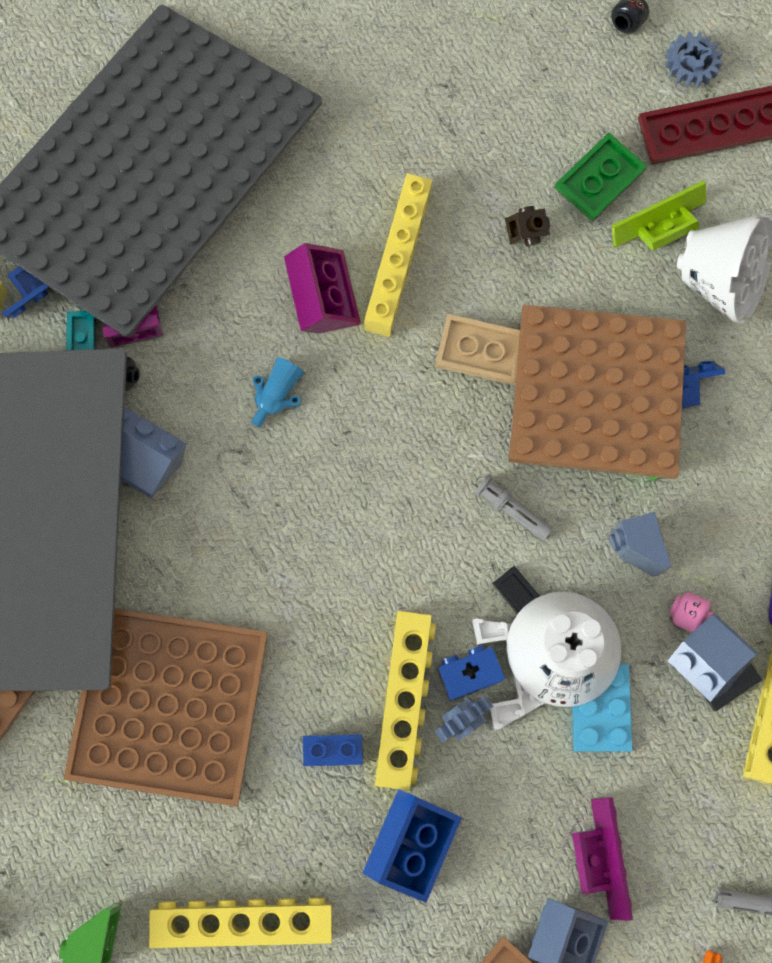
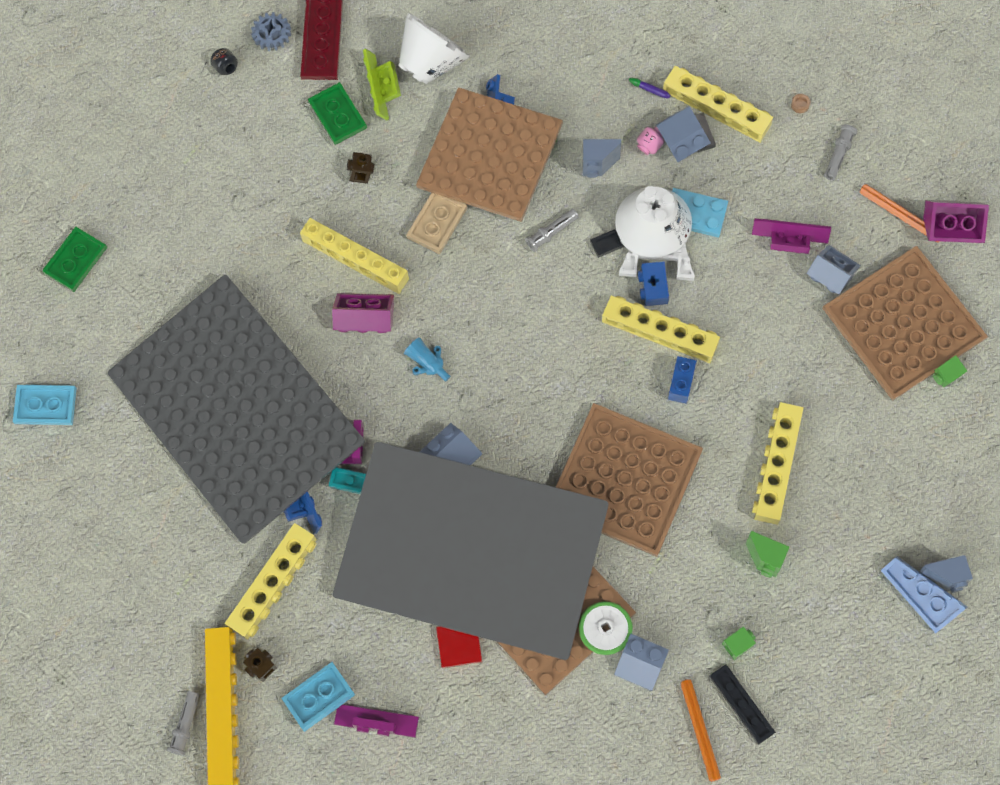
camera: 65 degrees left, 5 degrees down
blue brick [362,789,462,903] -> none
sand blue gear [434,695,494,743] -> none

